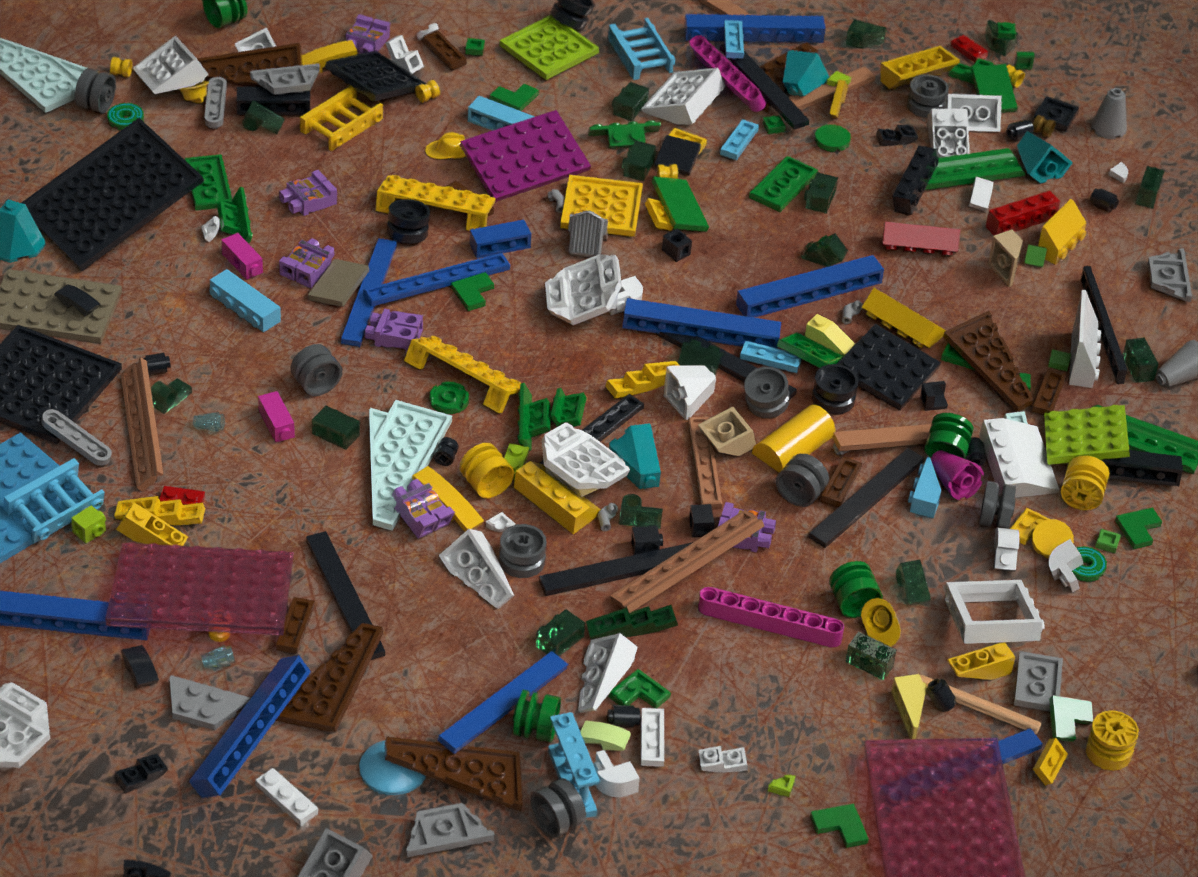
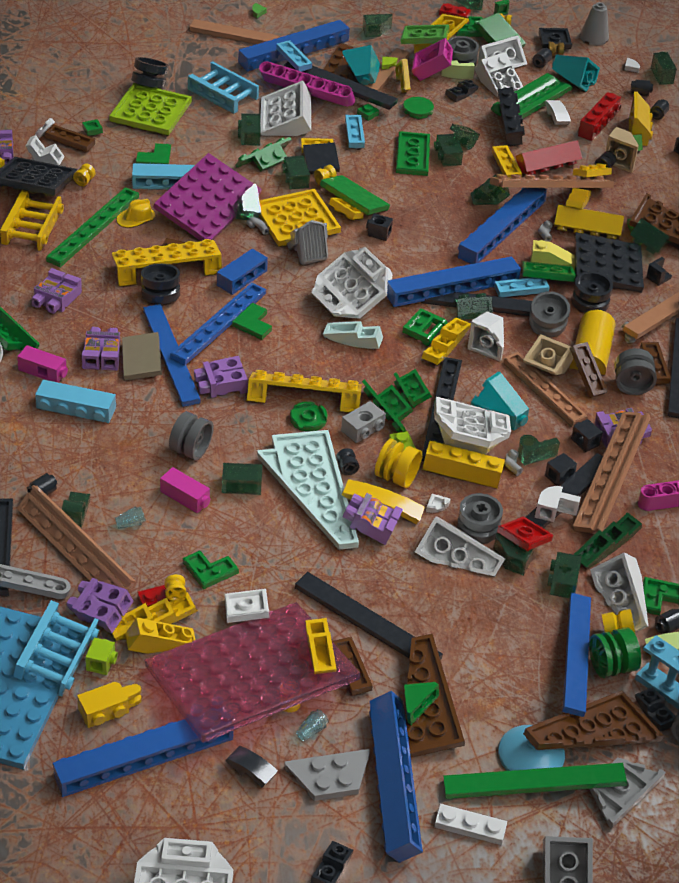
camera: 30 degrees left, 0 degrees up
none -> green tile [46,187,139,268]
none -> medium lavender hips [67,578,133,633]
none -> yellow hinge [77,682,142,728]
none -> yellow wheel [164,574,186,601]
none -> green tile [183,550,239,590]
none -> white tile [225,589,270,623]
none -> slope [233,184,261,221]
none -> yellow slope [305,618,337,674]
none -> light aqua slope [323,321,383,349]
none -> light grey brick [341,401,386,443]
none -> bright green tile [400,24,450,44]
none -> green plate [402,308,448,346]
none -> green slope [404,682,439,725]
none -> dark pink window [412,38,453,81]
none -> yellowish green slope [441,60,475,79]
none -> green tile [443,763,627,799]
none -> clear green plate [450,124,480,150]
none -> nougat plate [490,174,614,188]
none -> yellow plate [492,145,522,177]
none -> clear green slope [493,533,534,576]
none -> red tile [497,516,554,551]
none -> white brick [535,486,581,522]
none -> yellow slope [566,188,591,209]
none -> reddish brown plate [569,342,608,398]
none -> yellow plate [573,164,612,177]
none -> black wheel [595,151,616,168]
none -> yellow wheel [602,609,636,635]
none -> clear green brick [630,218,671,255]
none -> black slope [635,687,676,732]
none -> black brick [650,99,669,120]

